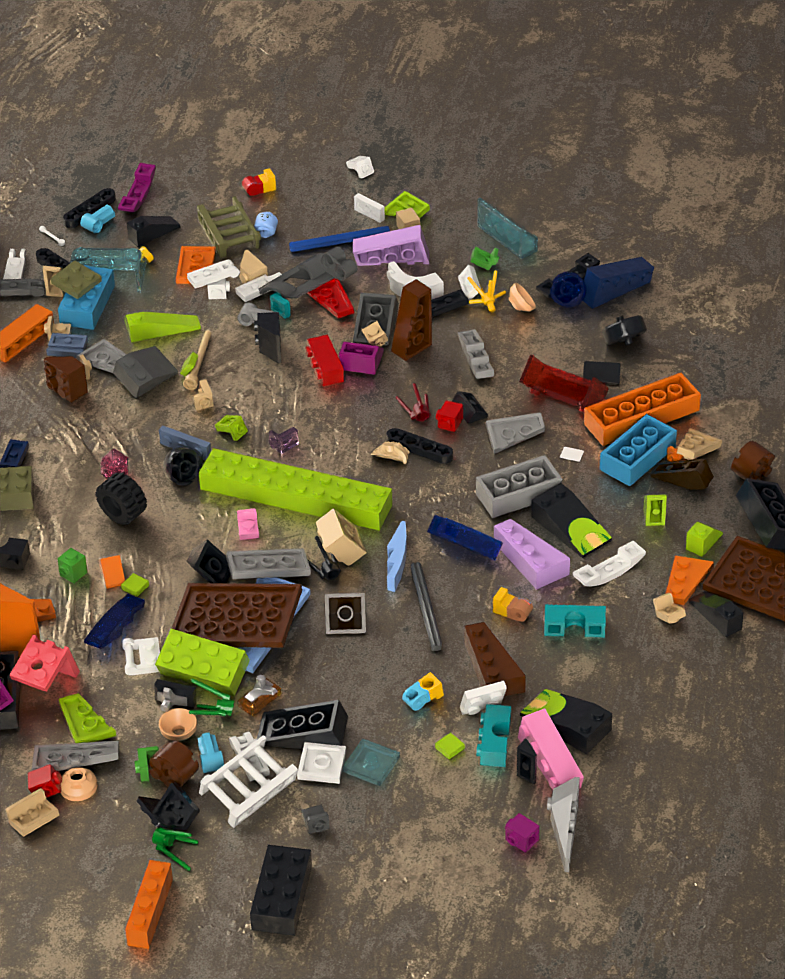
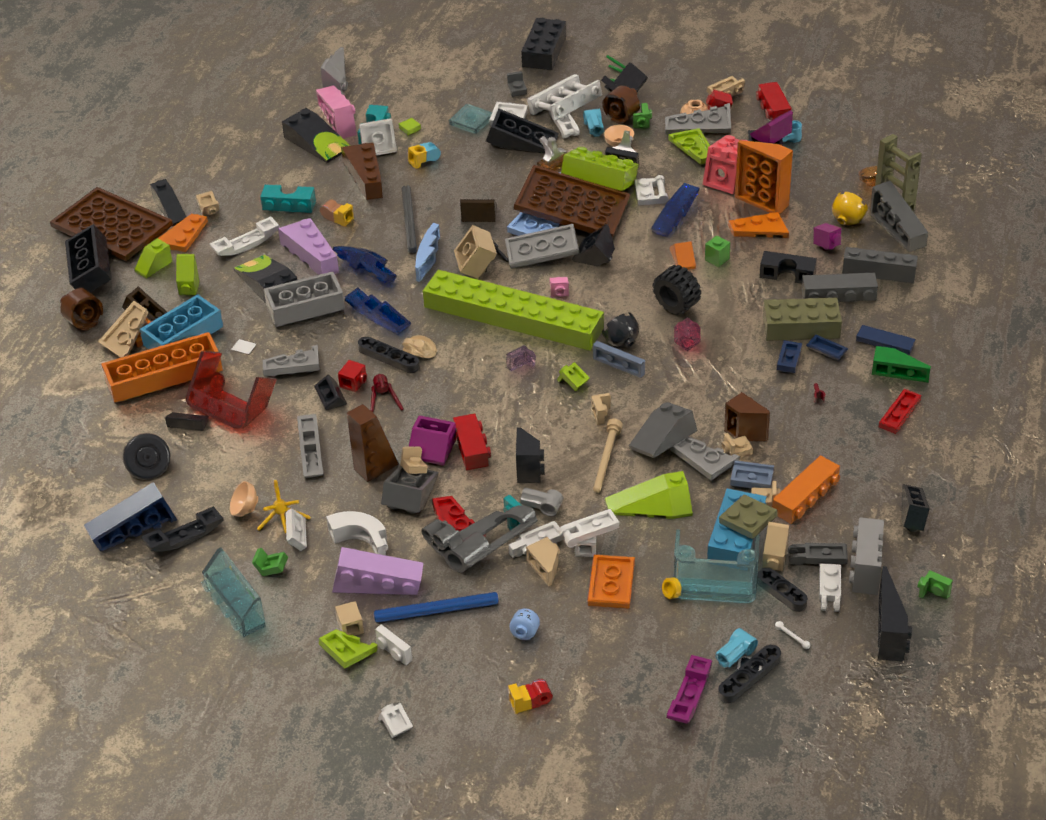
camera: 175 degrees left, 0 degrees up
lime tile [121,573,149,597] -> none
orange brick [125,860,173,949] -> none
black slope [127,216,181,247] -> none
lime tile [180,352,198,377] -> none
green plant [189,679,235,717] -> none
olive fence [197,196,261,258] -> none
black tile [431,289,469,317] -> none
magenta brick [505,813,540,853] -> none
black slope [517,738,537,785] -> none
clear blue cylinder [550,272,587,308] -> none
none -> clear blue slope [345,288,411,334]

